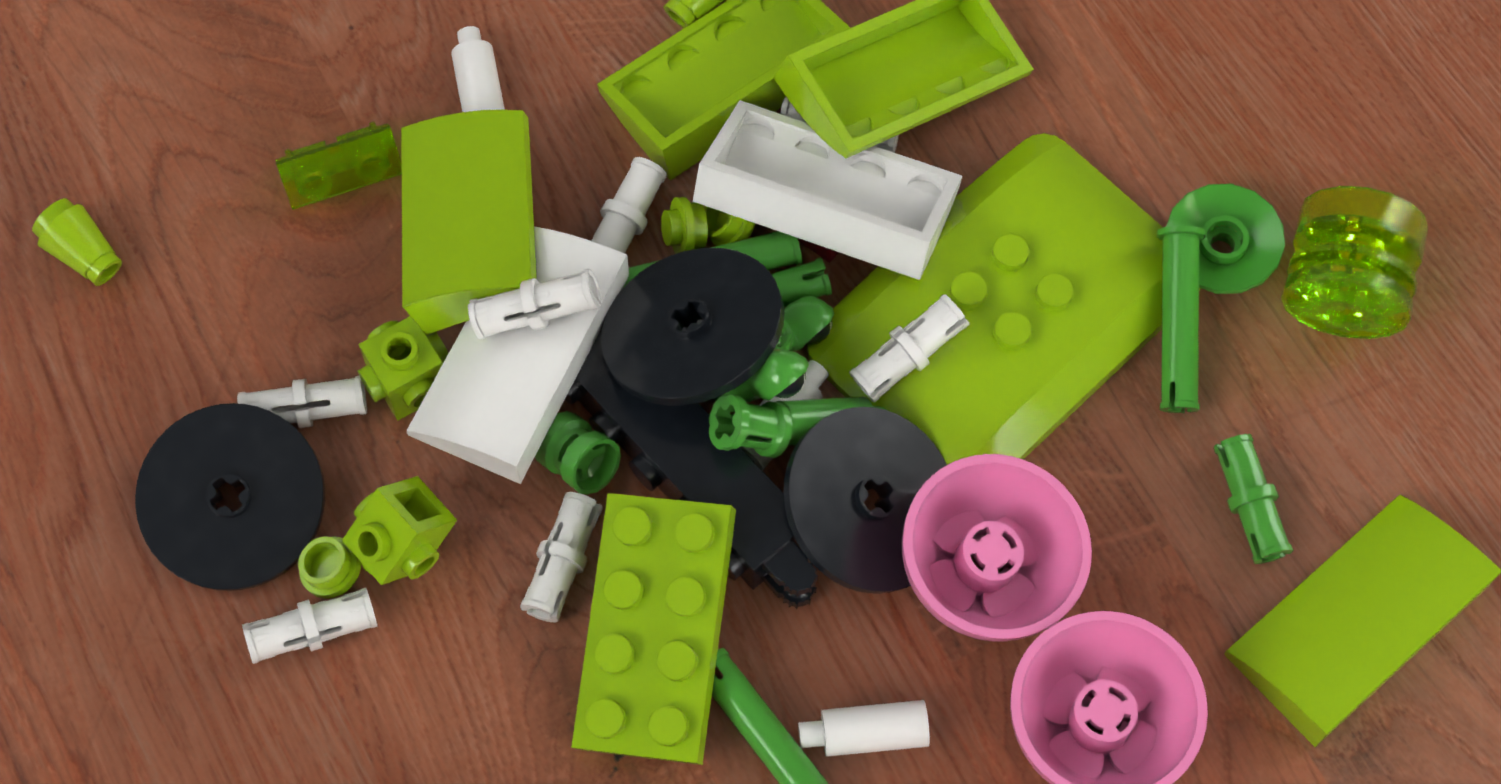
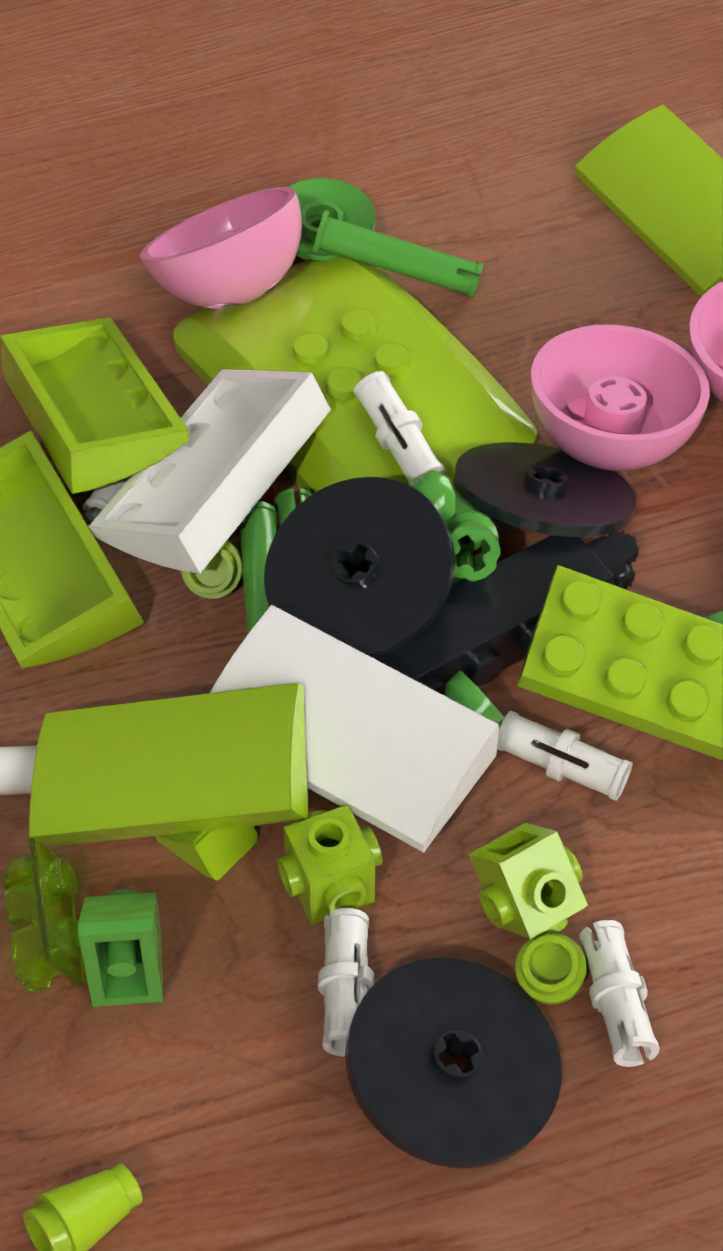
camera: 80 degrees left, 15 degrees down
white pin [468,268,601,339] -> none
white pin [591,157,667,253] -> none
lime plate [661,197,708,254] -> none
bright green pin [1213,434,1293,564] -> none
clear neon green wheel [1281,186,1429,339] -> none
none -> bright green slope [78,890,163,1007]
none -> bright pink piece [140,187,302,309]

